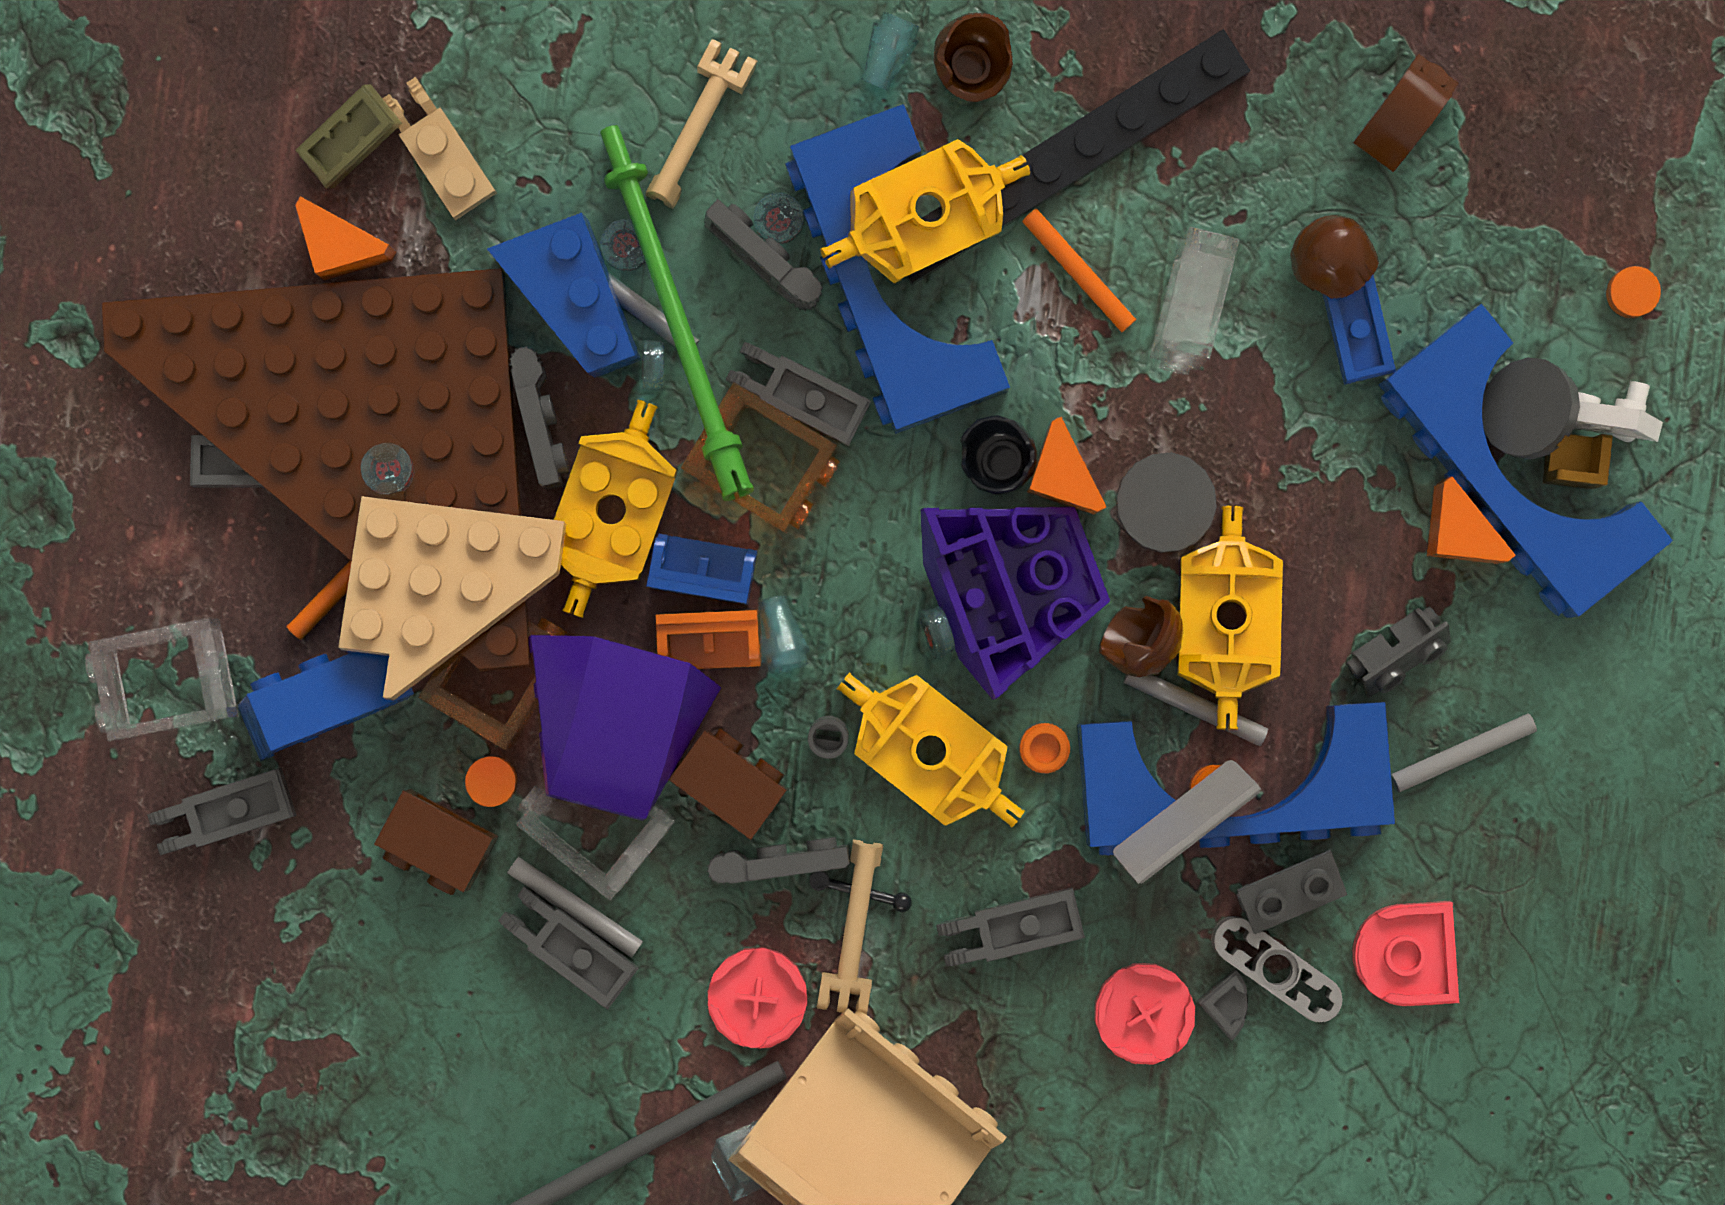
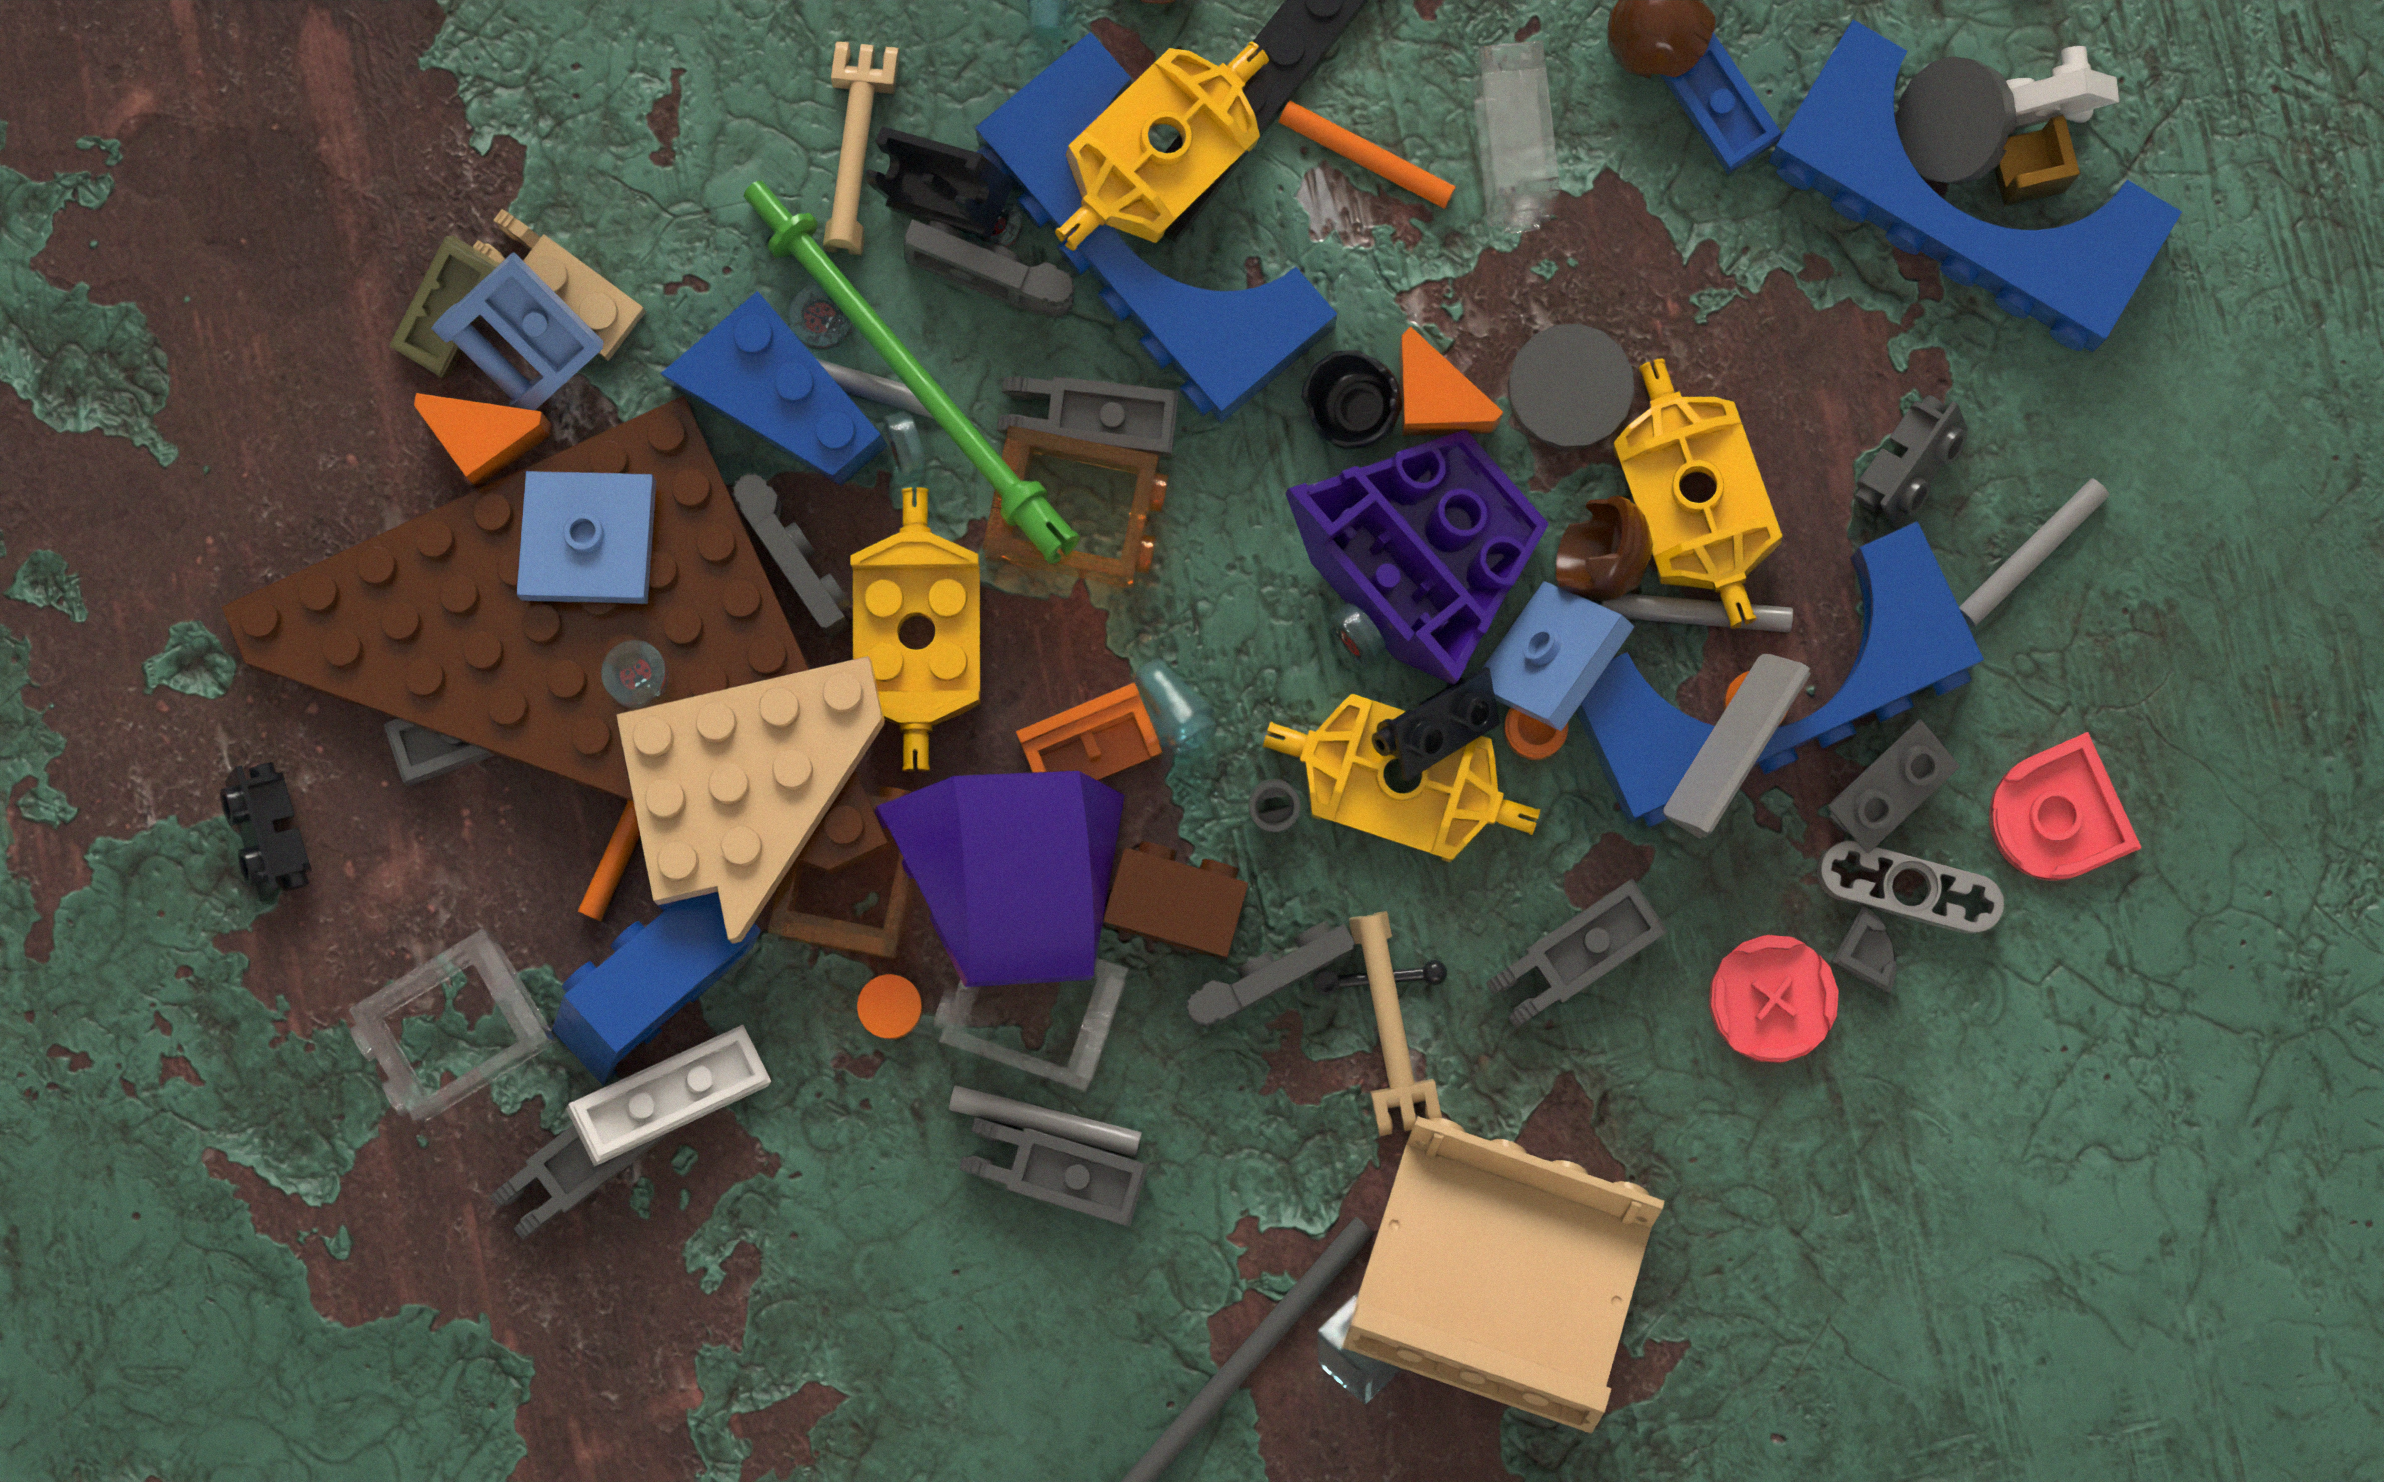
camera: 15 degrees left, 5 degrees down
reddish brown brick [374,789,499,895] -> none
blue hinge [646,533,758,605] -> none
coral tile [708,947,808,1049] -> none
orange slope [1427,476,1516,564] -> none
none -> black hinge [220,762,312,901]
none -> medium blue plate [431,252,604,411]
none -> medium blue plate [517,471,656,604]
none -> white tile [566,1025,771,1167]
none -> black hinge [866,126,1014,239]
none -> black hinge [1371,667,1500,781]
none -> medium blue plate [1482,581,1635,731]

